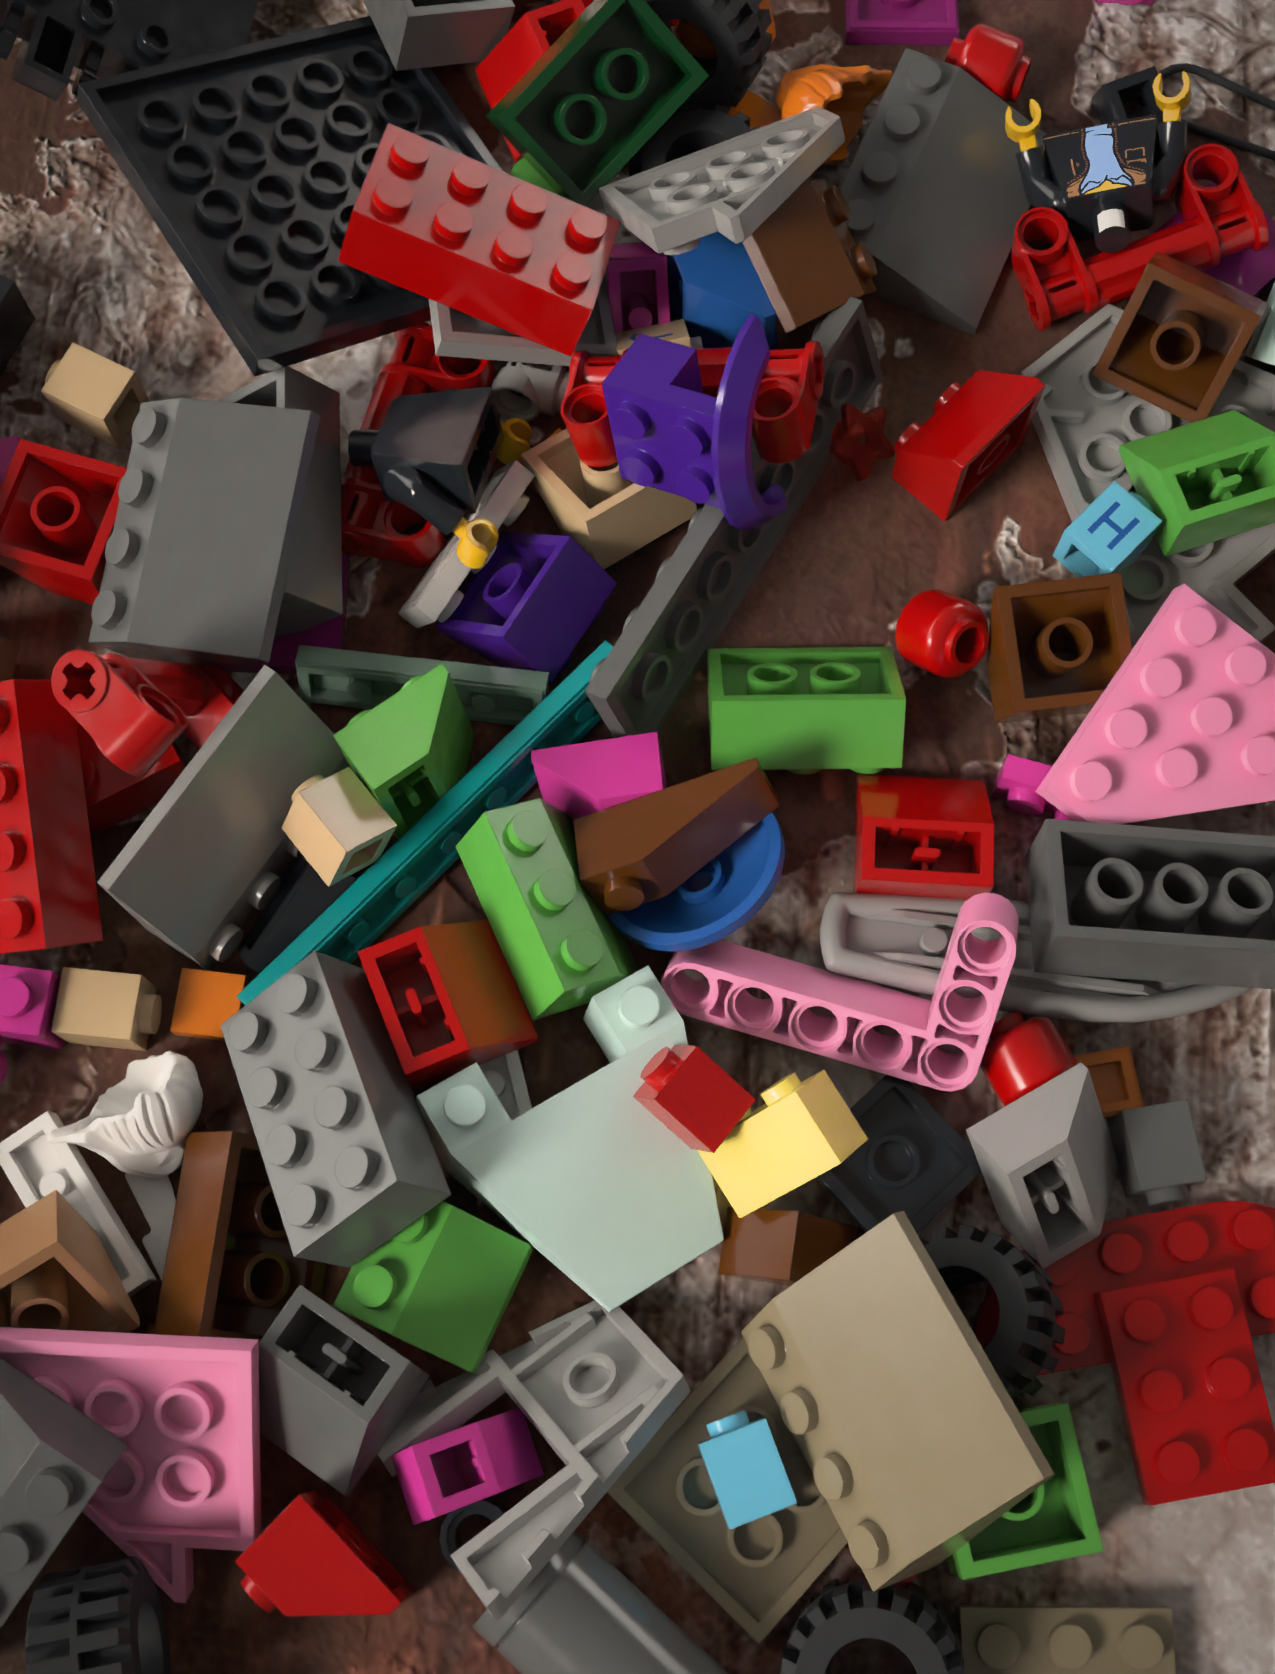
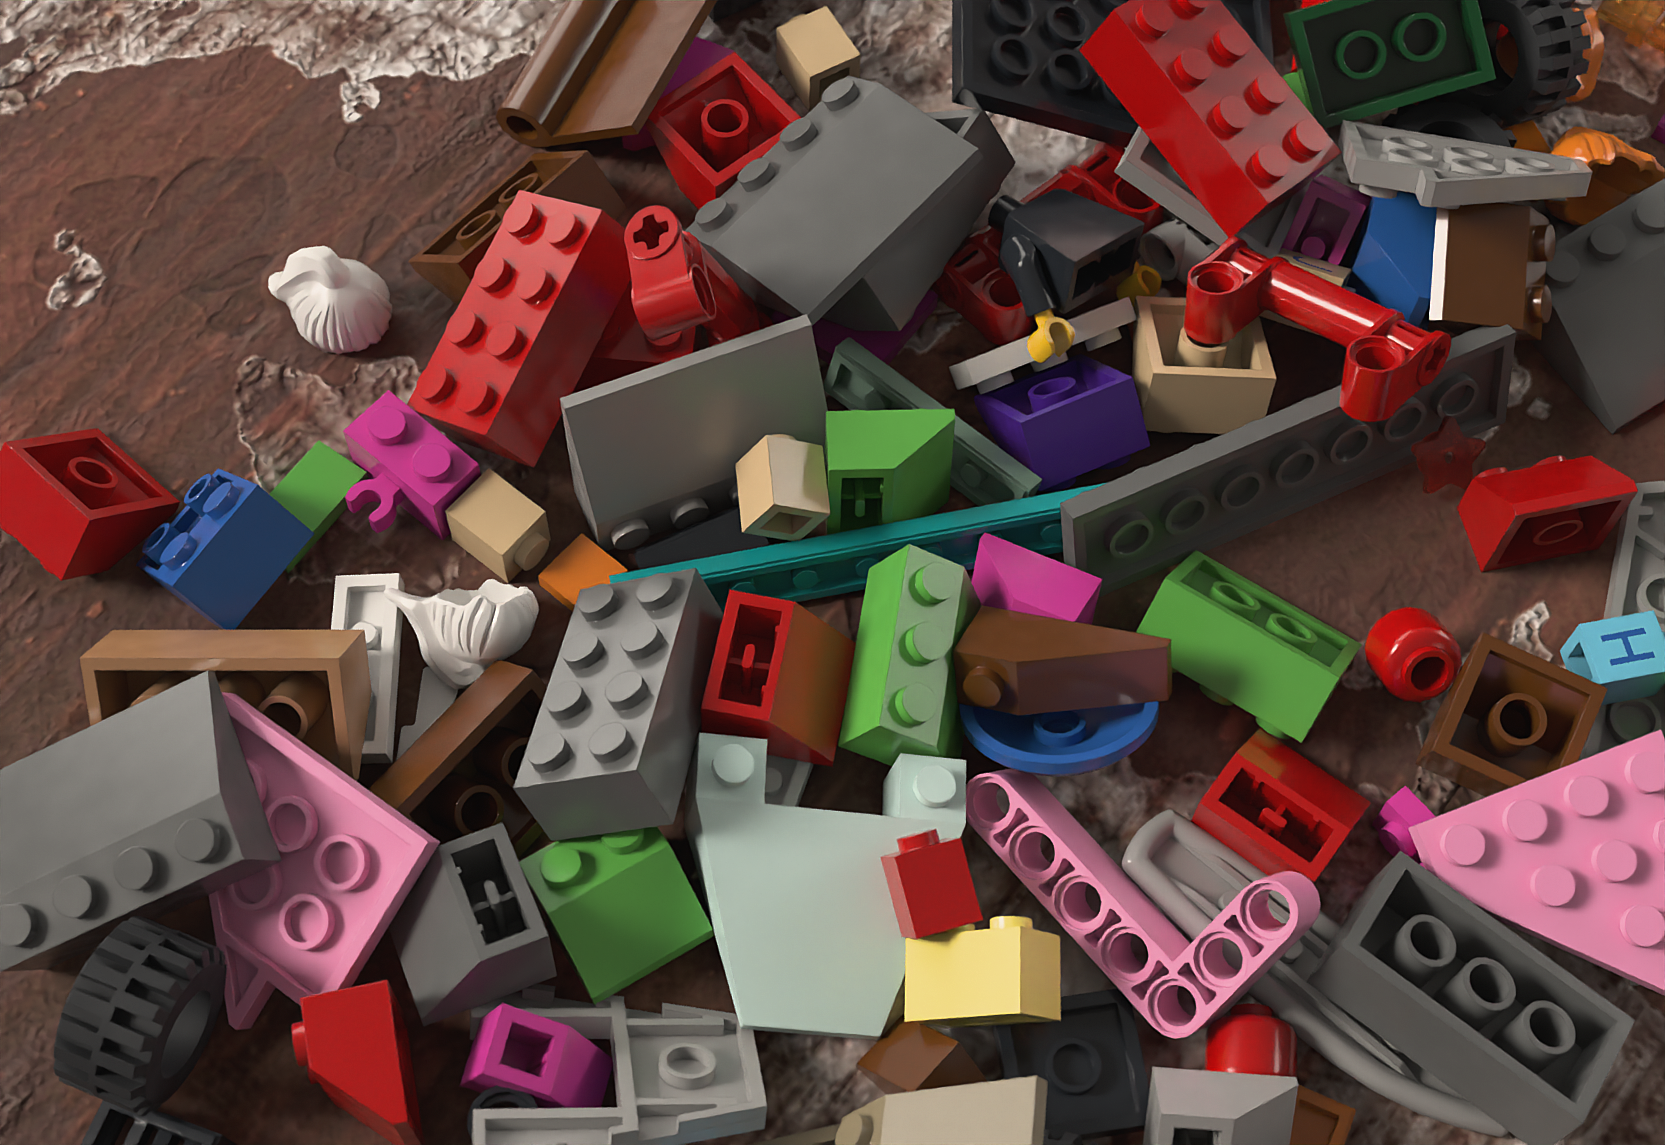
camera: 30 degrees right, 10 degrees down
dark purple piece [602,314,788,531] -> none

